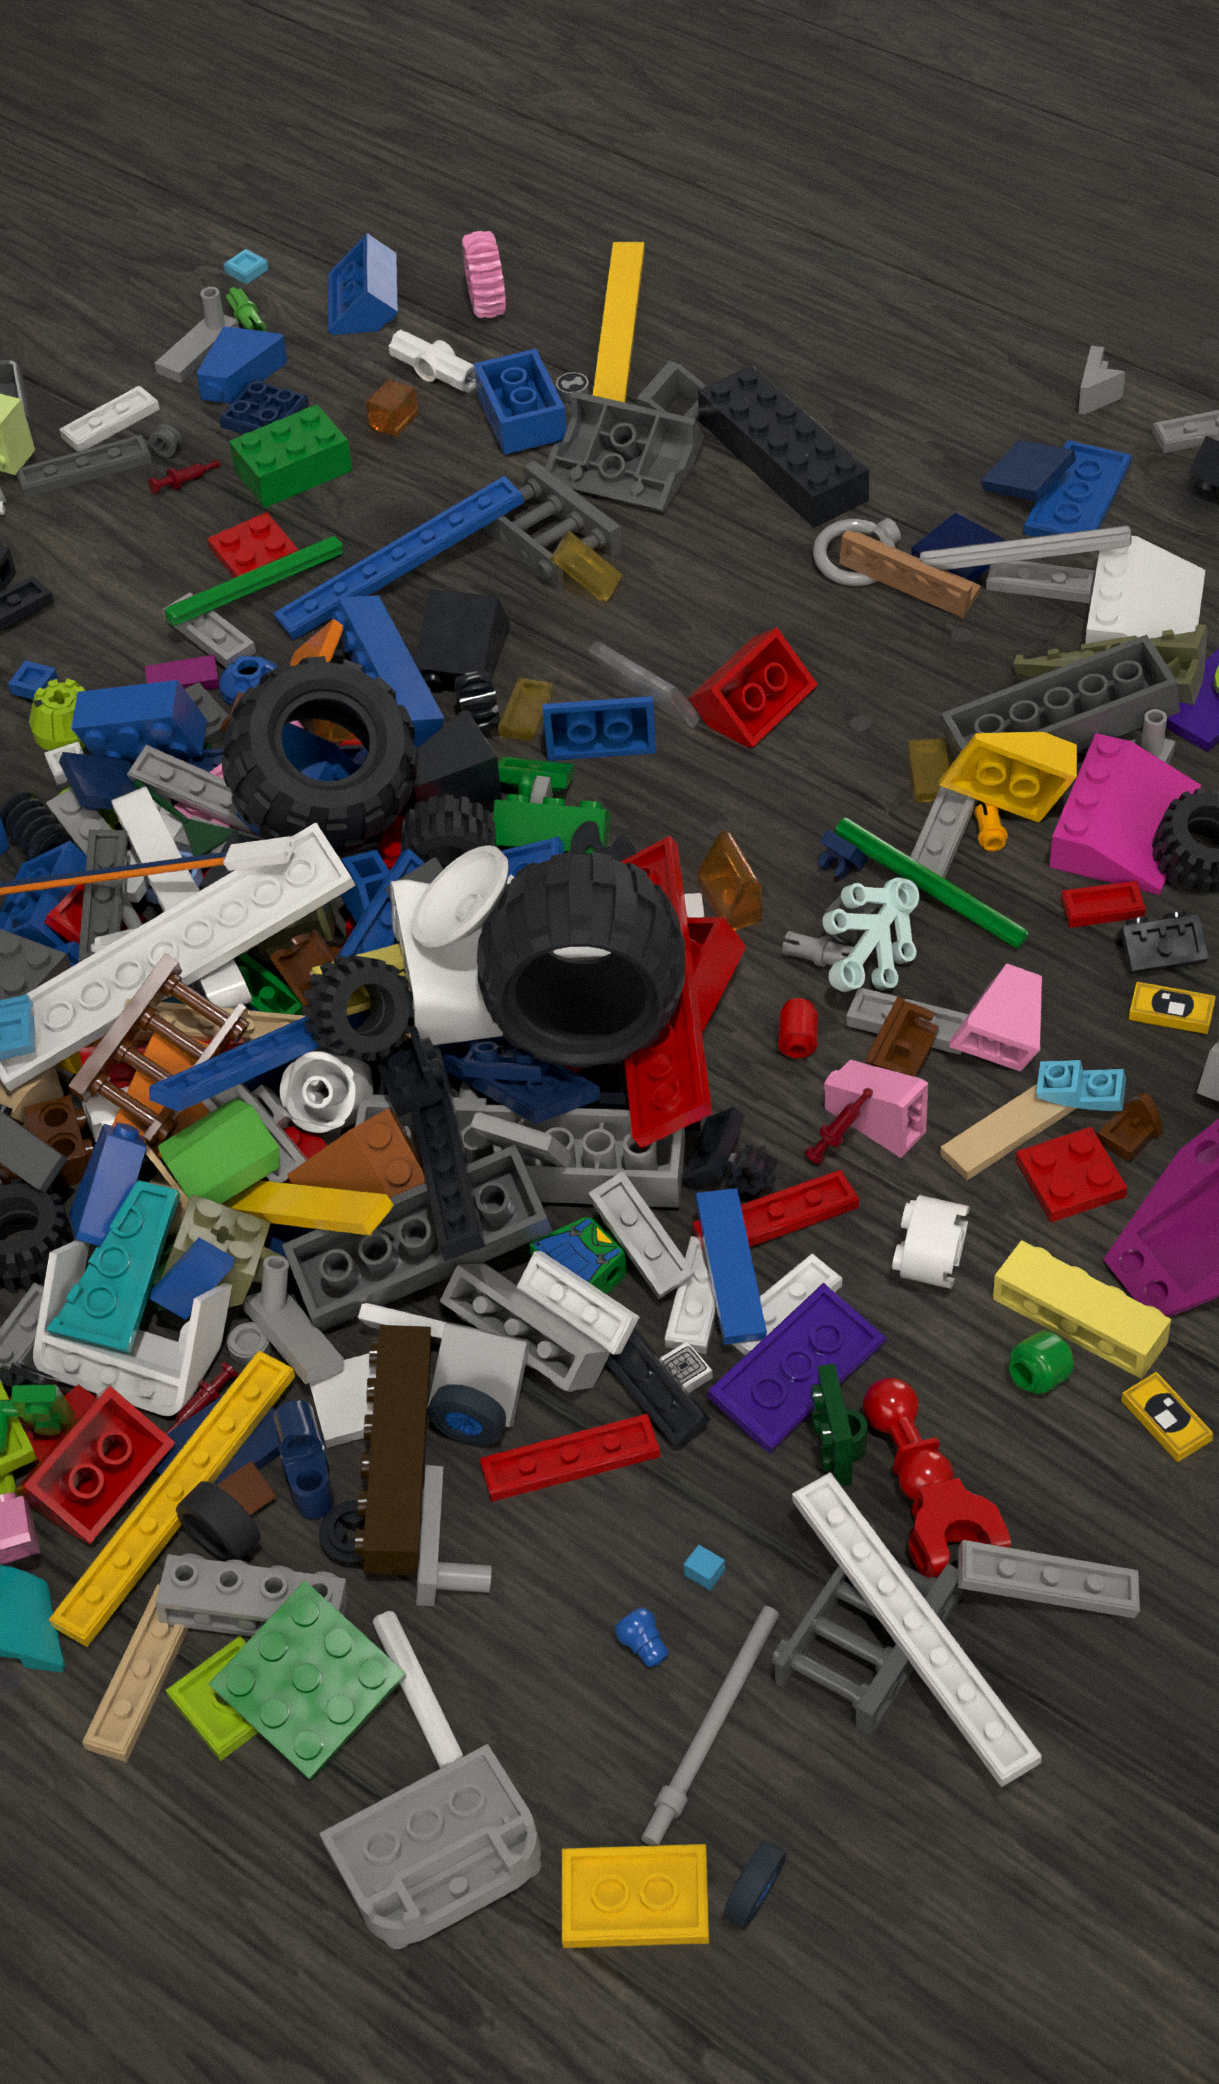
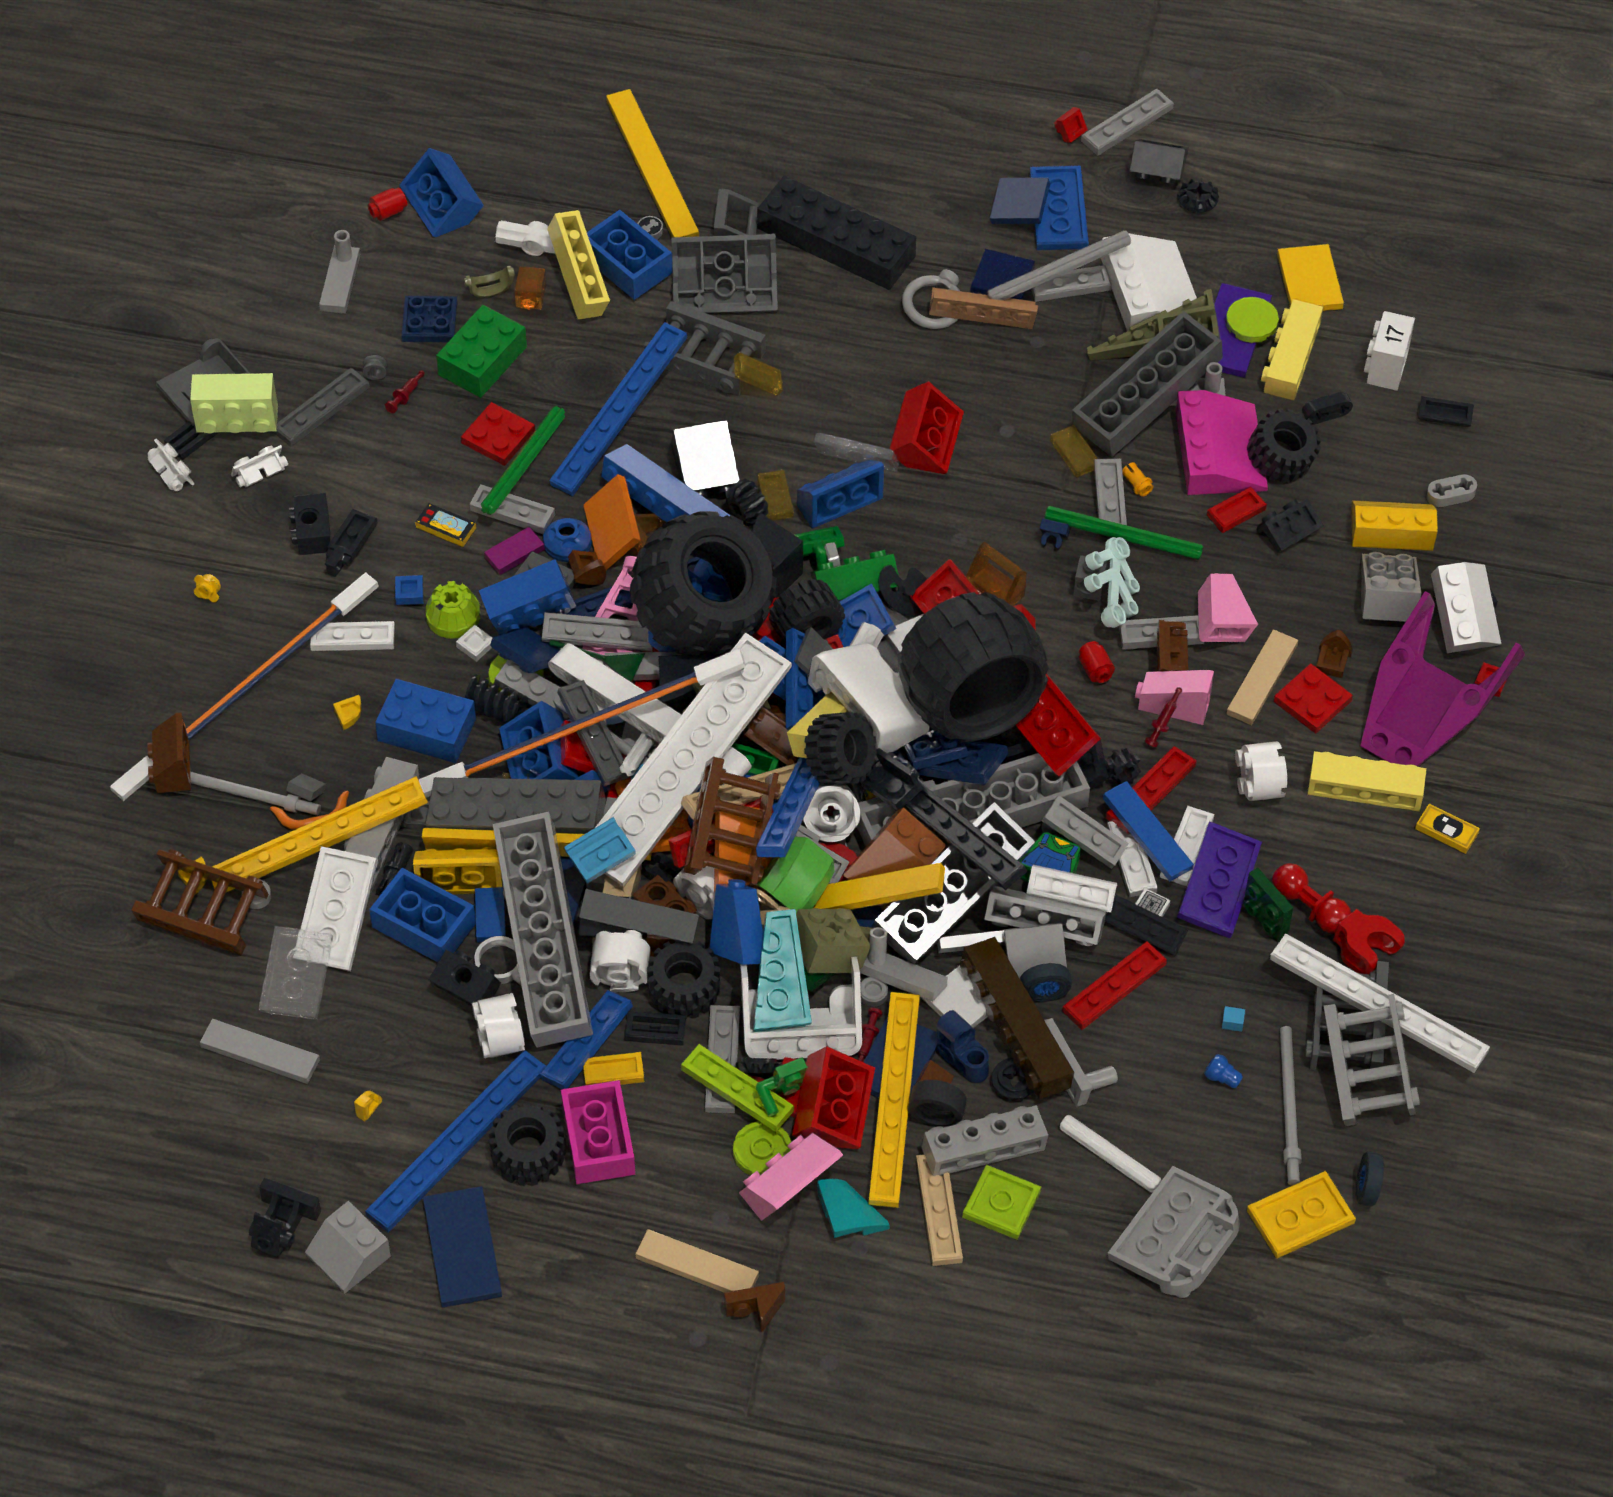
camera: 30 degrees left, 5 degrees up
white tile [59,386,159,452] -> none
blue tile [150,1237,235,1320] -> none
blue slope [196,326,288,404] -> none
green plate [209,1580,407,1781] -> none
medium azure tile [224,249,269,284] -> none
bright green axle [226,287,267,332] -> none
white dish [411,846,508,947] -> none
bright pink gear [462,231,506,318] -> none
light grey tile [470,1112,572,1168] -> none
light grey pin [782,931,854,967] -> none
yellow slope [939,732,1077,823] -> none
light grey tile [958,1540,1140,1618] -> none
green head [1009,1330,1074,1395] -> none
medium azure slope [1036,1060,1126,1111] -> none
light grey slope [1078,346,1125,414] -> none
tile [1129,982,1216,1034] -> none
none -> red brick [367,187,408,221]
none -> tile [415,503,476,547]
none -> olive helmet [464,266,515,298]
none -> light yellow brick [547,210,610,319]
none -> red tile [1054,107,1088,143]
none -> light grey fence [1324,994,1420,1126]

